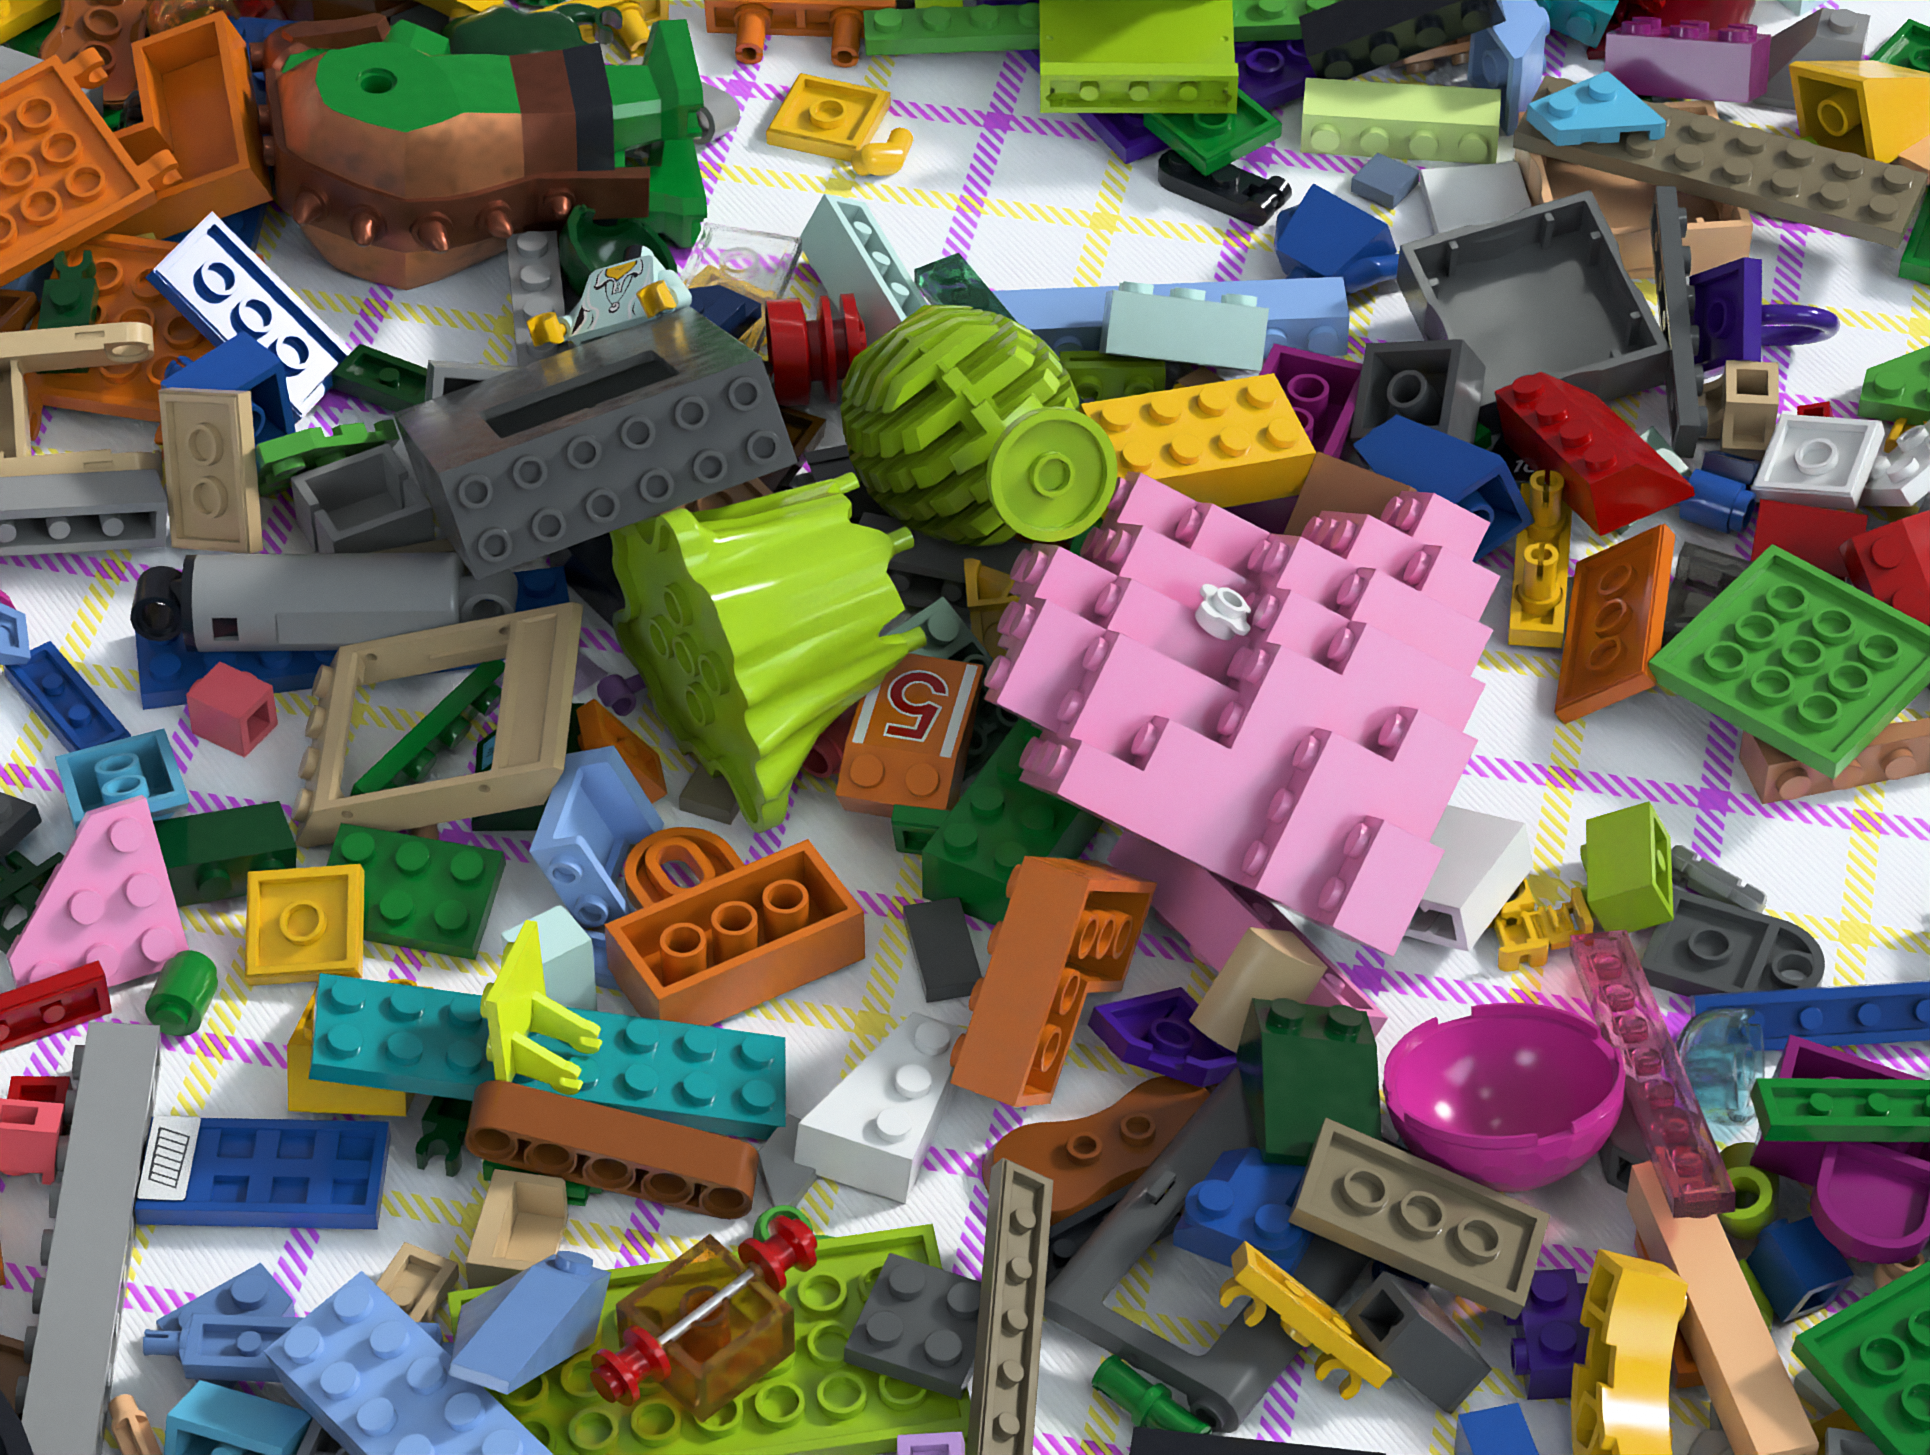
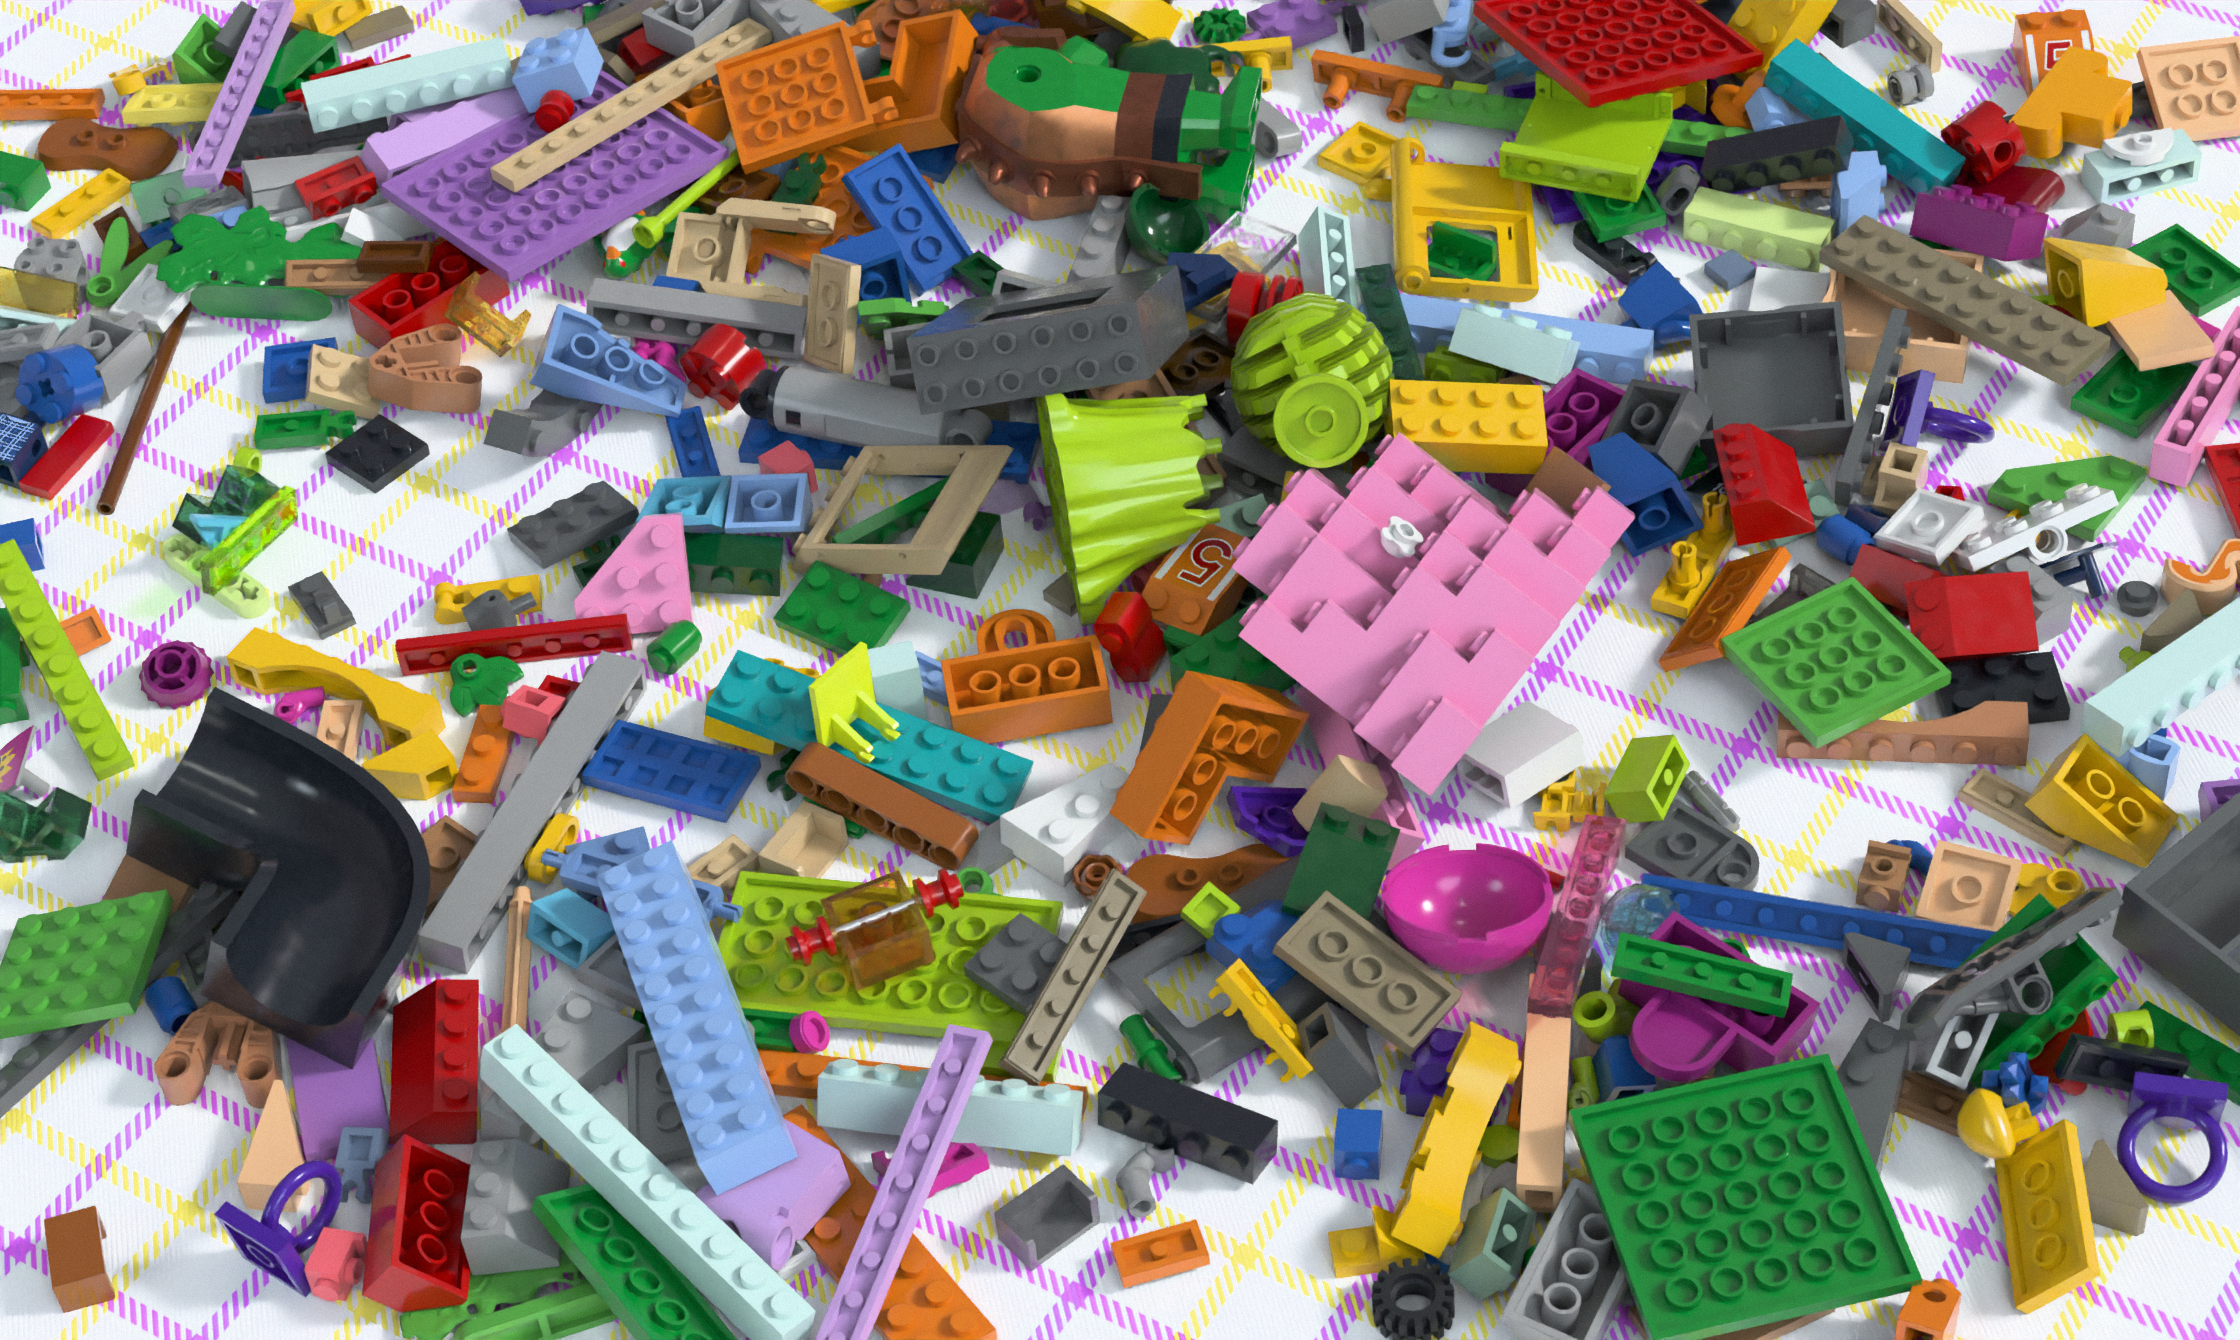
camera: 25 degrees right, 0 degrees up
clear sticker [137,1115,201,1200] -> none
yellow tile [245,864,365,986] -> none
medium blue wedge [448,1251,611,1395] -> none
torso [526,245,692,347] -> none
light blue panel [529,745,665,929] -> none
orange plate [576,698,668,804] -> none
medium azure wing [1526,71,1666,146] -> none
none -> yellow plate [524,813,579,885]
none -> red brick [680,323,766,411]
none -> light blue slope [724,473,813,534]
none -> dark orange plate [1072,855,1123,900]
none -> red brick [1094,591,1167,683]
none -> lime tile [1180,881,1241,939]
none -> yellow piece [1390,137,1539,303]
none -> green bracket [1427,221,1497,281]
none -> lime tile [1478,1124,1519,1169]
none -> dark grey piece [1655,164,1701,216]

